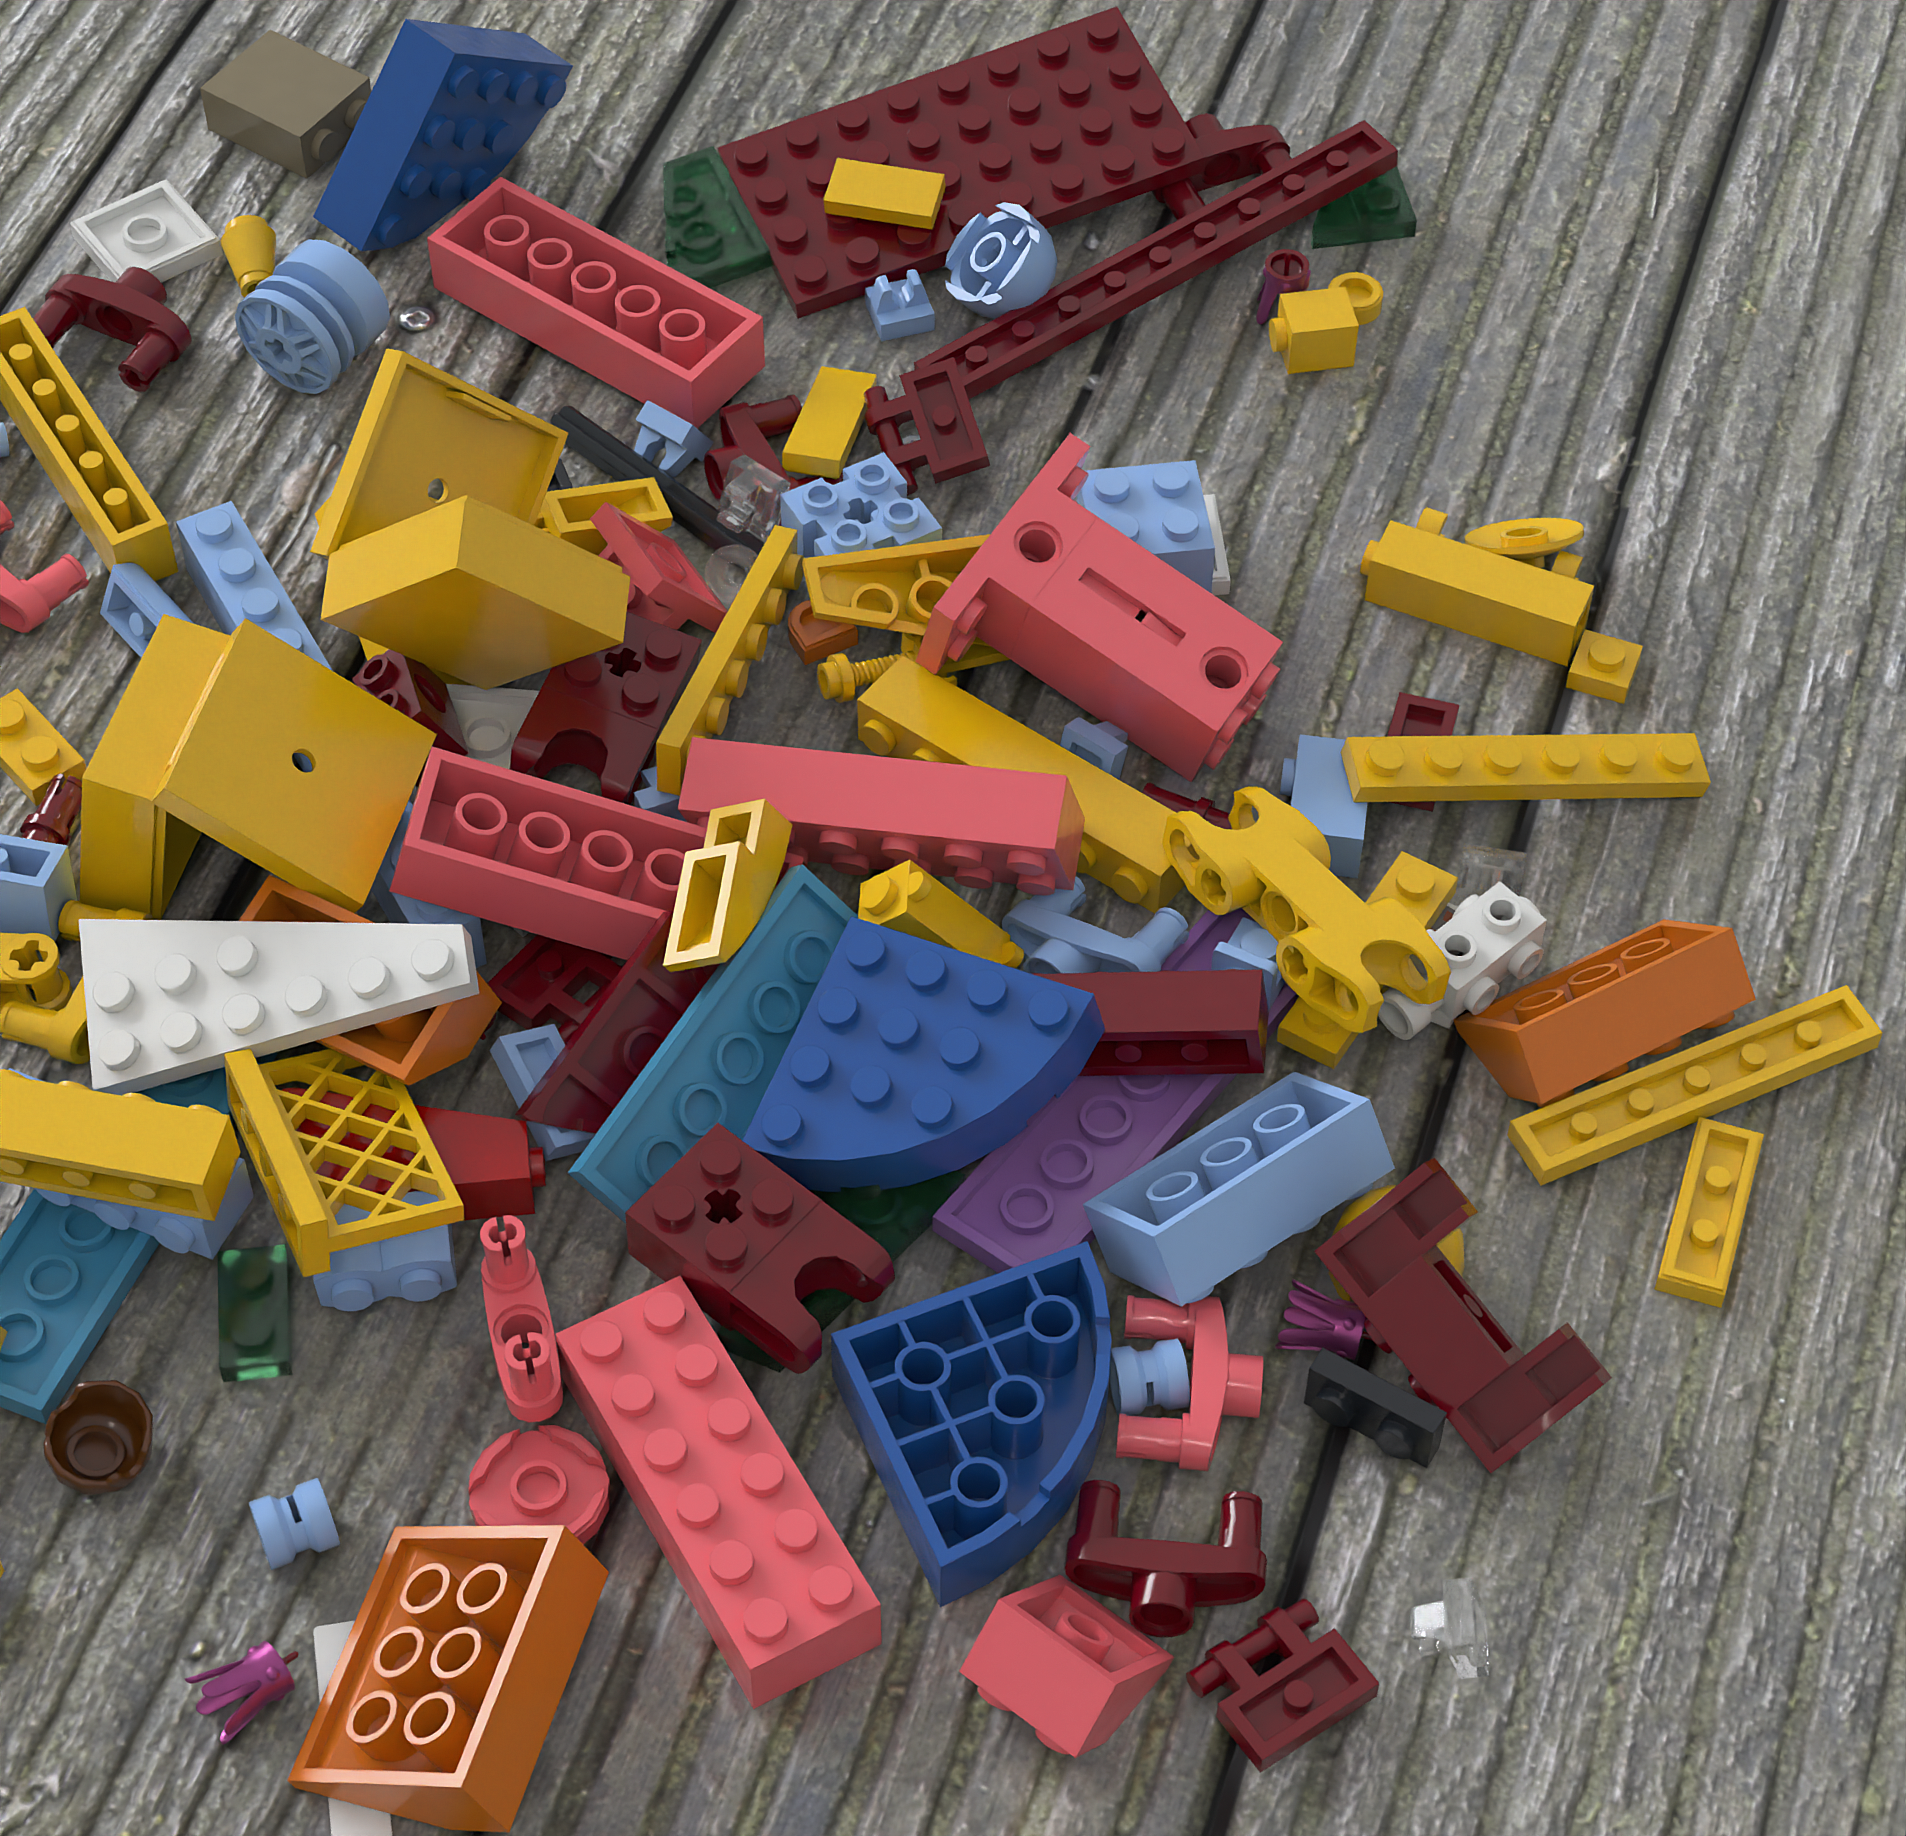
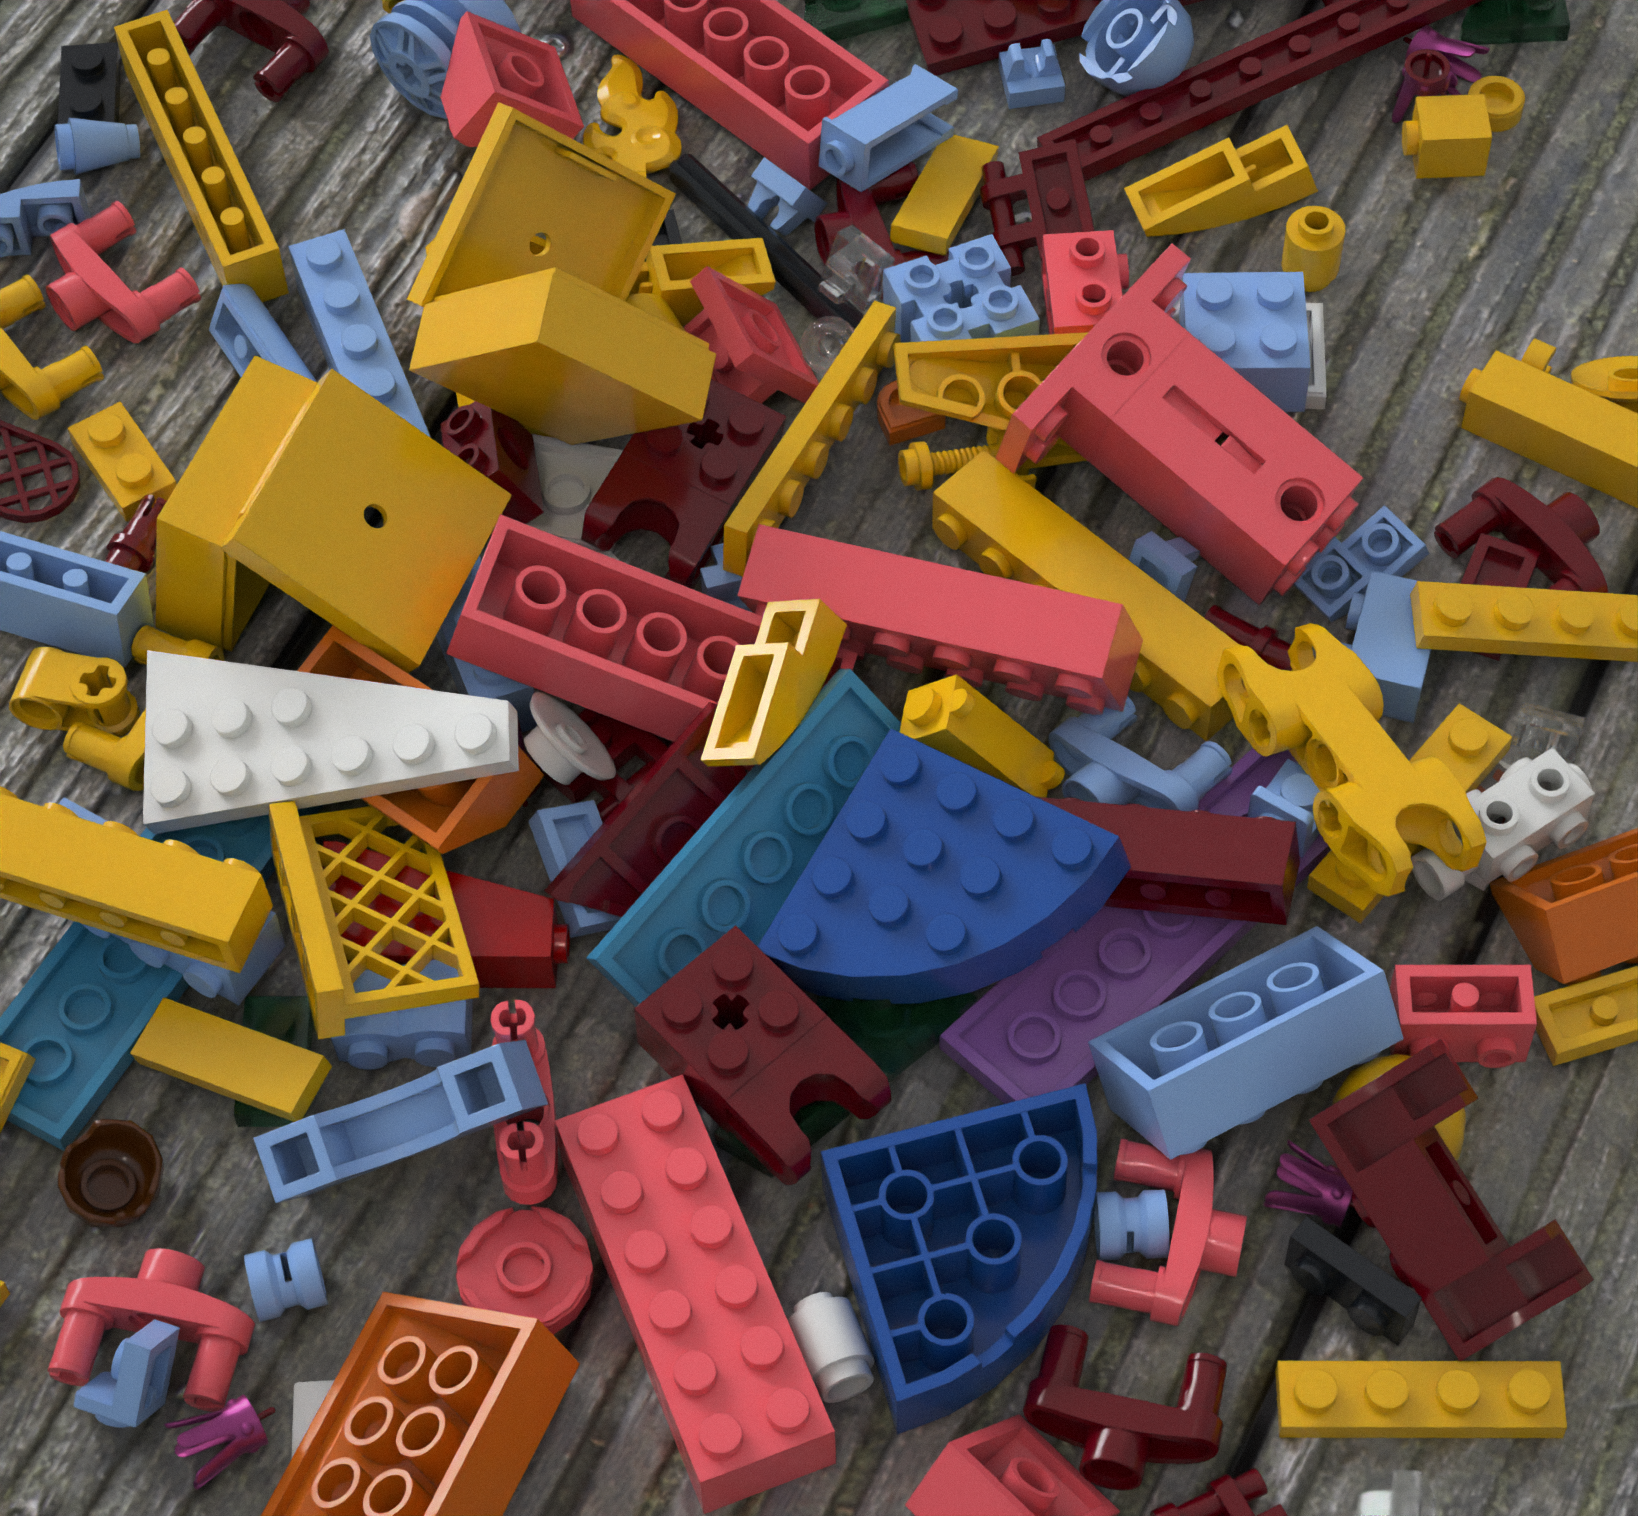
camera: 10 degrees right, 5 degrees up
none -> coral connector [48,1248,255,1412]
none -> light blue bracket [73,1319,180,1428]
none -> yellow tile [130,997,332,1122]
none -> light blue arch [253,1040,548,1203]
none -> coral slope [440,11,584,147]
none -> white piece [524,692,616,785]
none -> yellow piece [583,54,682,178]
none -> white brick [788,1292,874,1403]
none -> light blue window [818,64,958,192]
none -> coral brick [1041,230,1129,334]
none -> yellow slope [1124,125,1318,237]
none -> yellow plate [1275,1361,1567,1438]
none -> yellow brick [1281,206,1346,292]
none -> light blue slope [1294,505,1429,622]
none -> coral brick [1390,965,1537,1068]
none -> flat silver piece [1403,25,1490,95]
none -> dark red connector [1434,477,1608,593]

